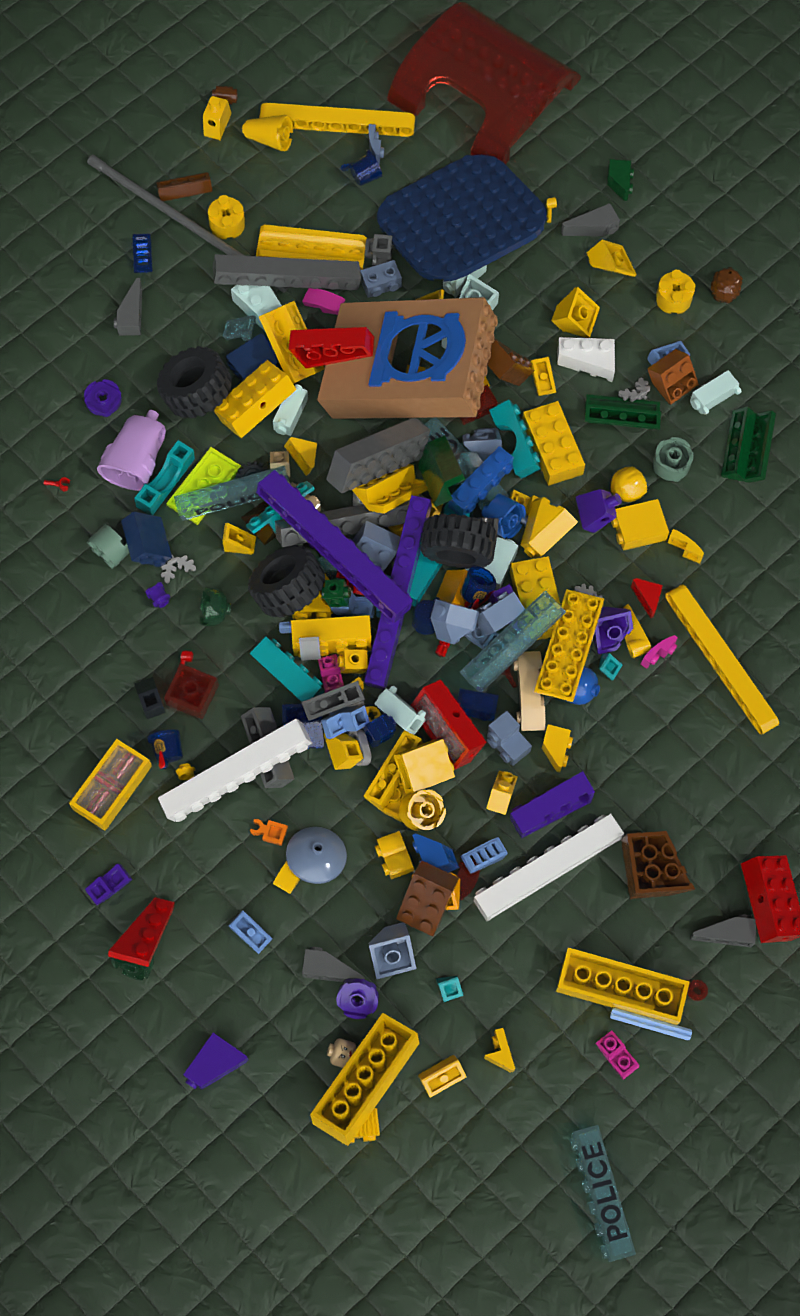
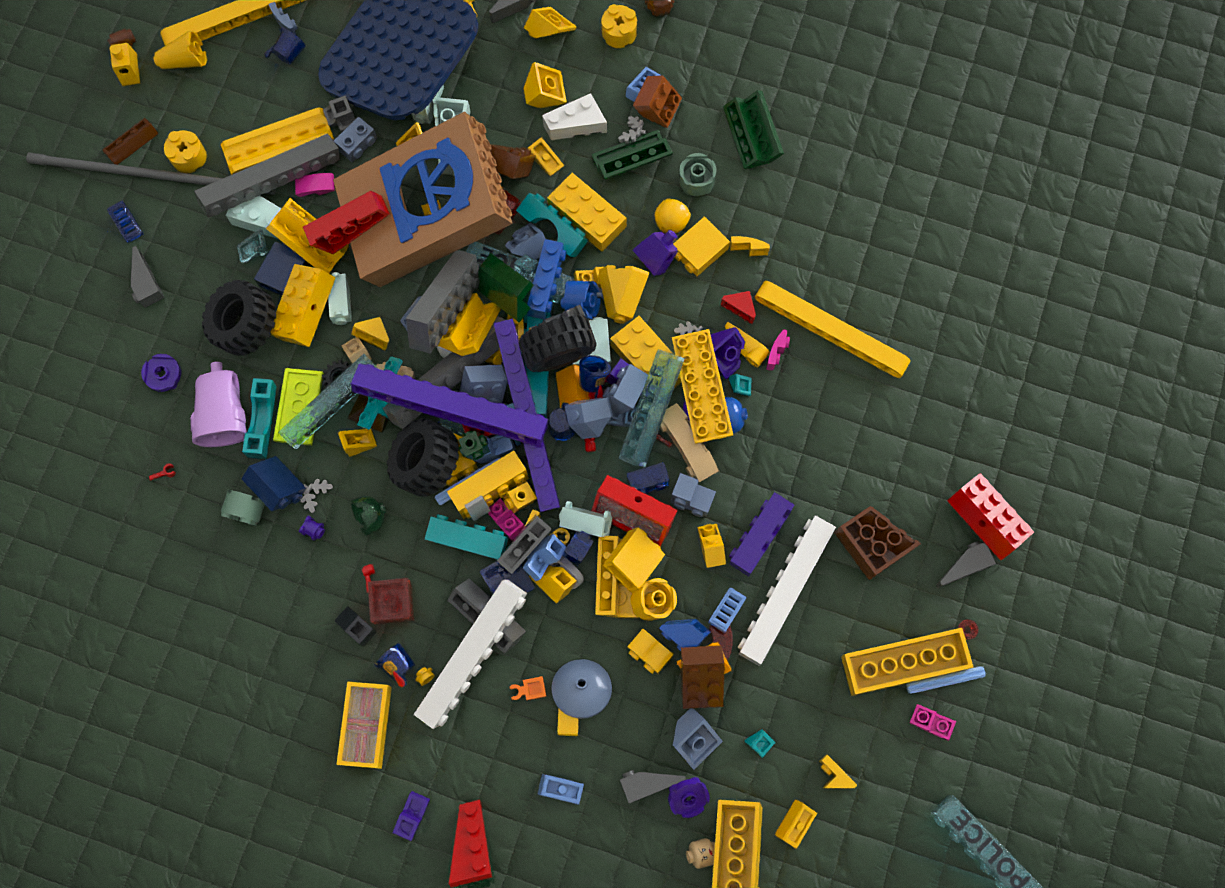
camera: 25 degrees left, 5 degrees up
yellow slope [542,724,573,773] -> none
light aqua brick [690,370,741,415] -> none

